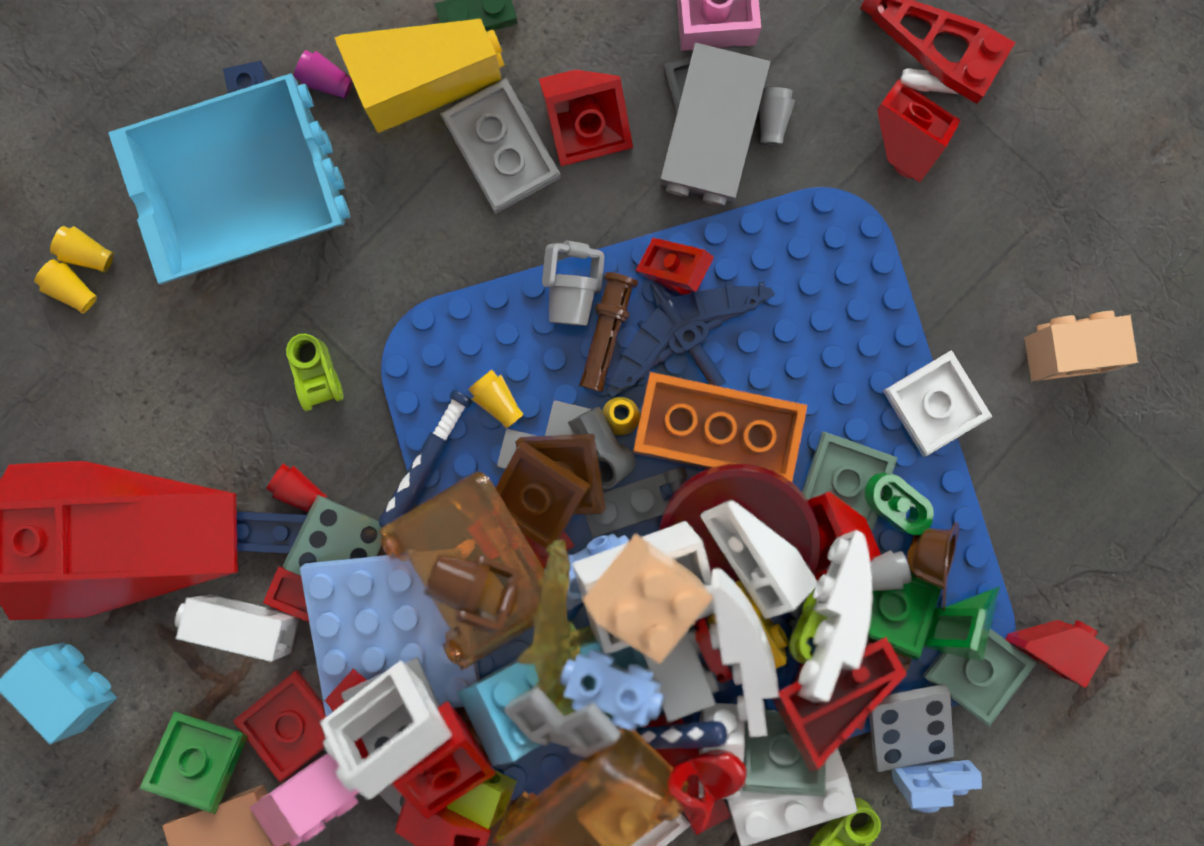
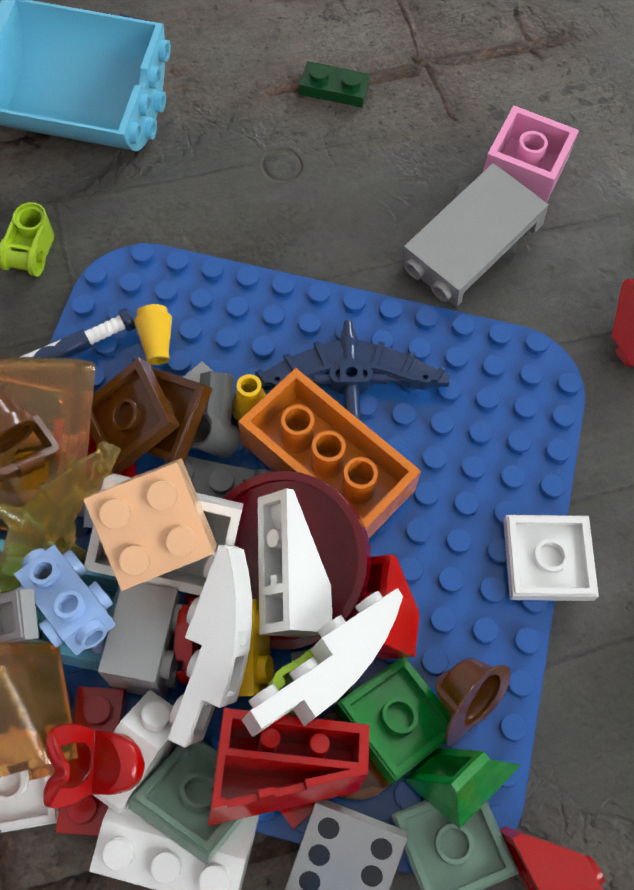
camera: 30 degrees right, 20 degrees down
dark pink cone [293,50,353,99] -> none
yellow slope [334,19,505,133] -> none
light grey tile [440,78,561,214] -> none
red slope [538,69,633,166] -> none
light grey piece [542,240,604,326] -> none
reddish brown pin [579,272,638,392] -> none
dark blue piece [605,721,728,750] -> none
red slope [636,238,714,295] -> none
light grey cone [759,87,795,145] -> none
sand green tile [801,432,898,531] -> none
green plate [864,473,934,535] -> none
light grey cone [870,550,911,591] -> none

